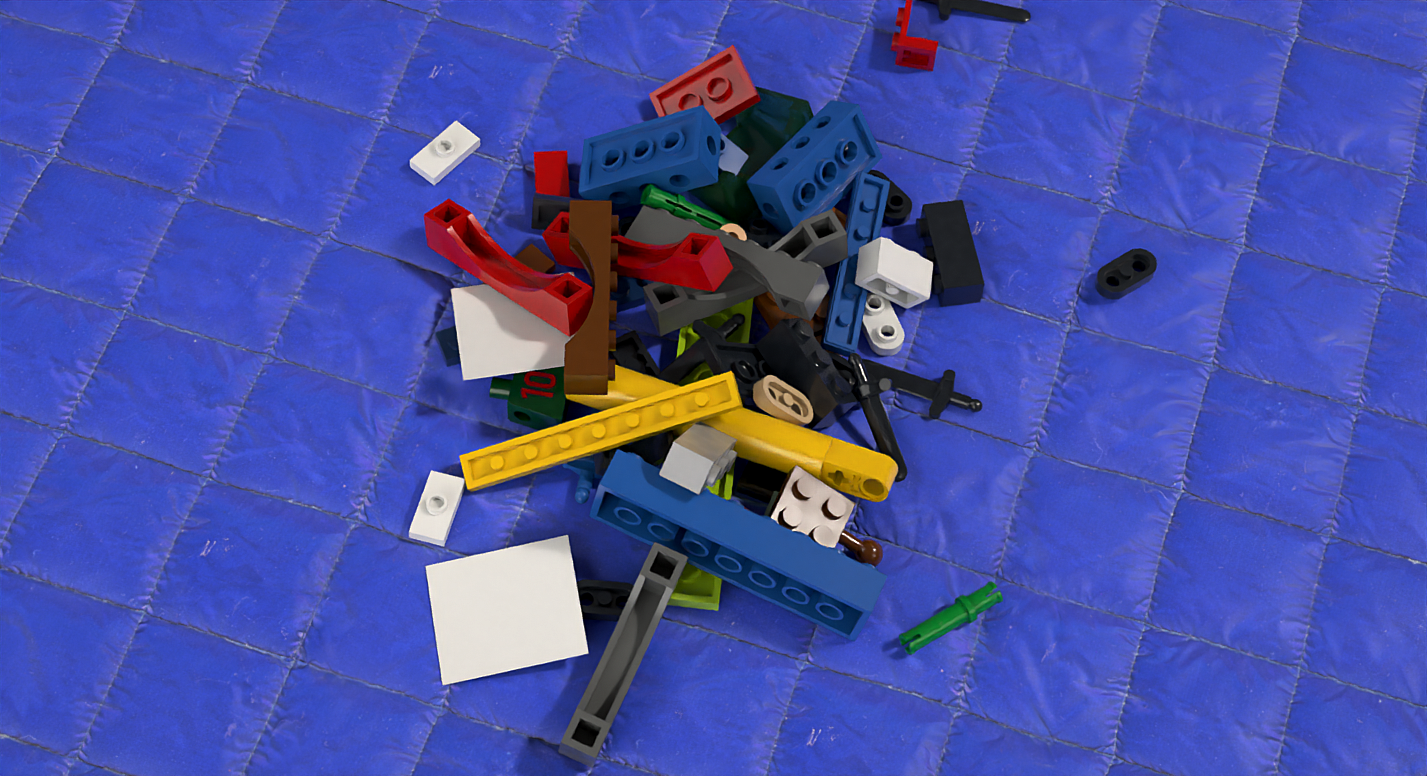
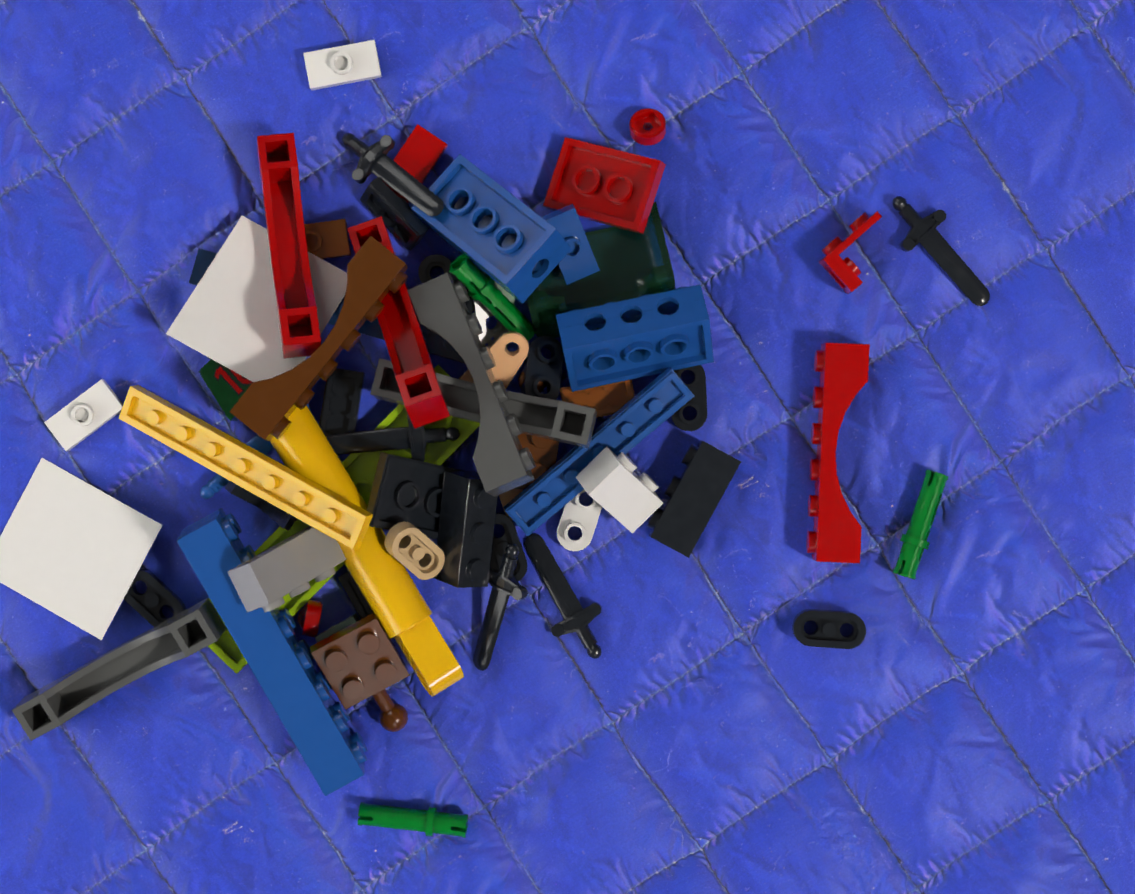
camera: 40 degrees right, 30 degrees up
none -> black sword [342,133,444,217]
none -> red tile [629,108,666,145]
none -> red arch [806,343,870,563]
none -> green pin [893,470,949,580]

